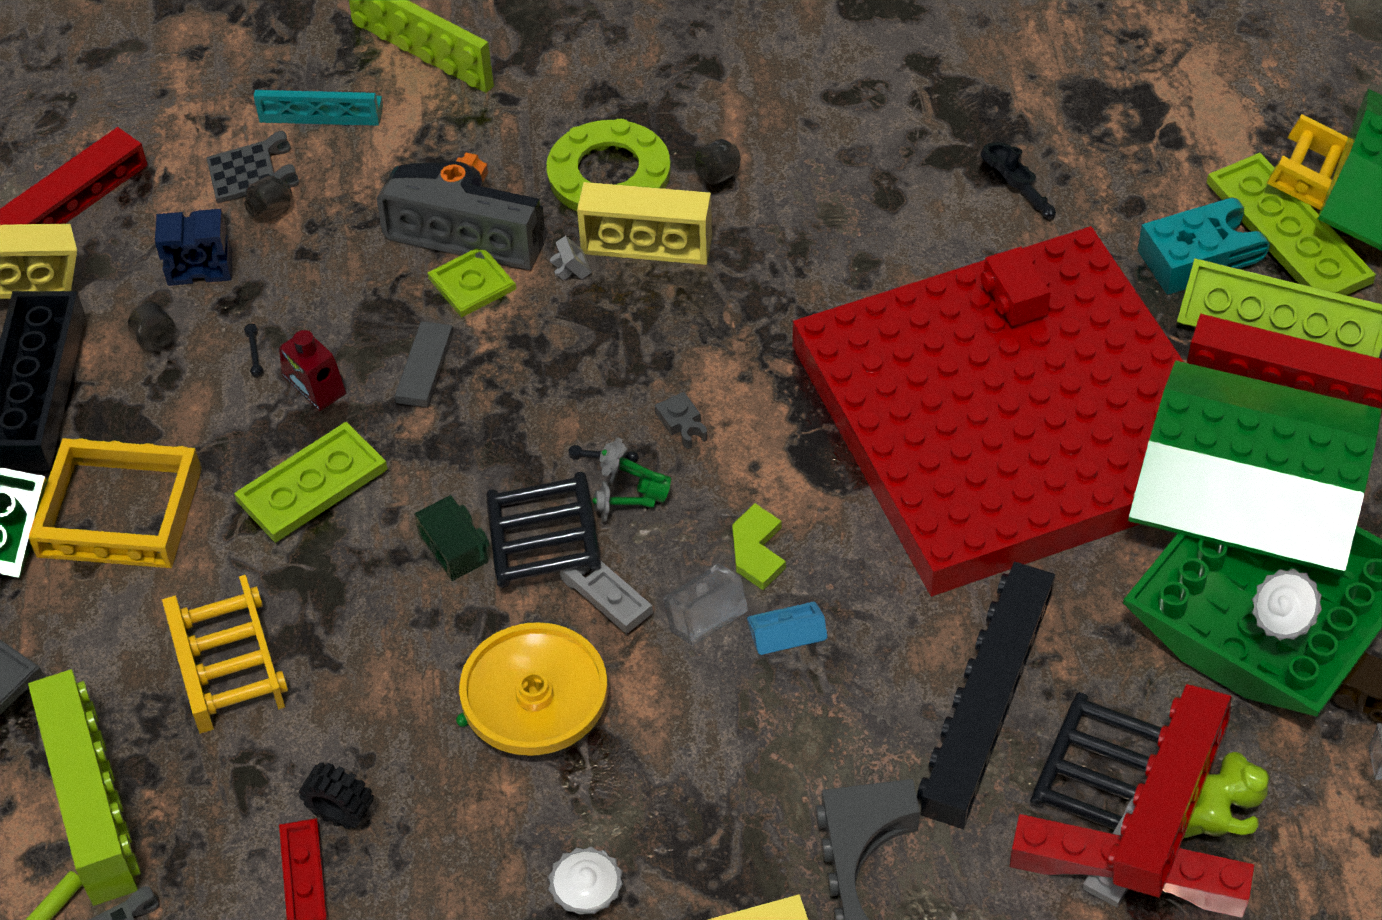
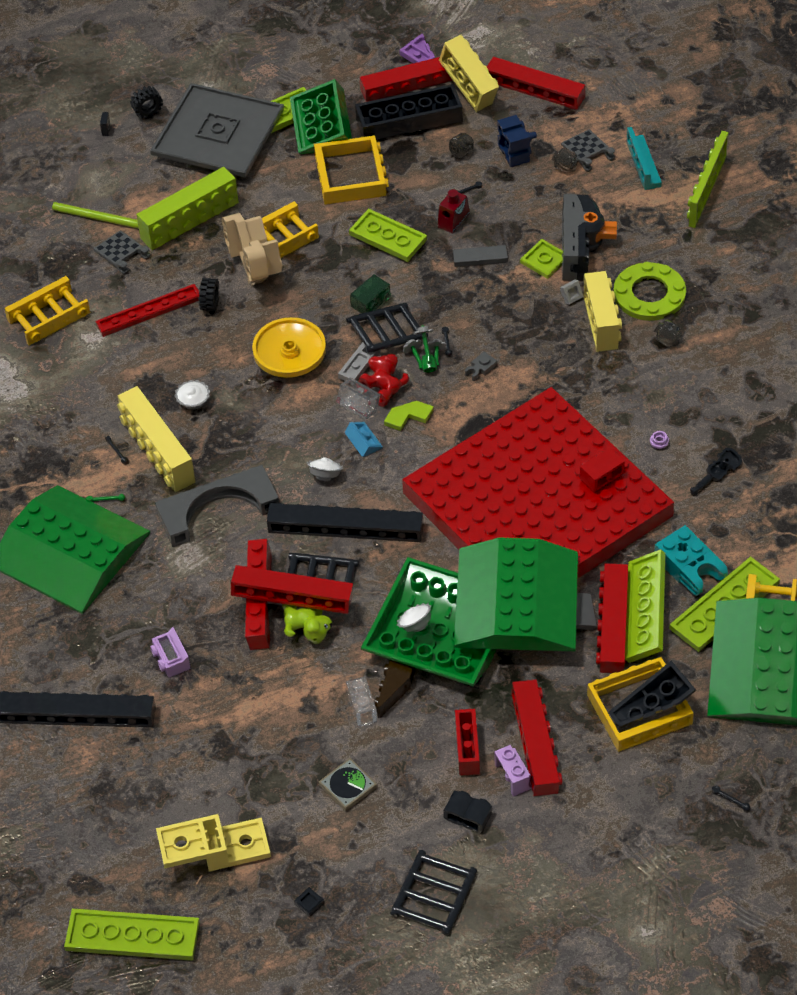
camera: 75 degrees right, 0 degrees up
none -> tan piece [222,213,283,285]
none -> piece [307,457,344,481]
none -> red animal [357,354,410,407]
none -> lavender plate [650,431,669,449]

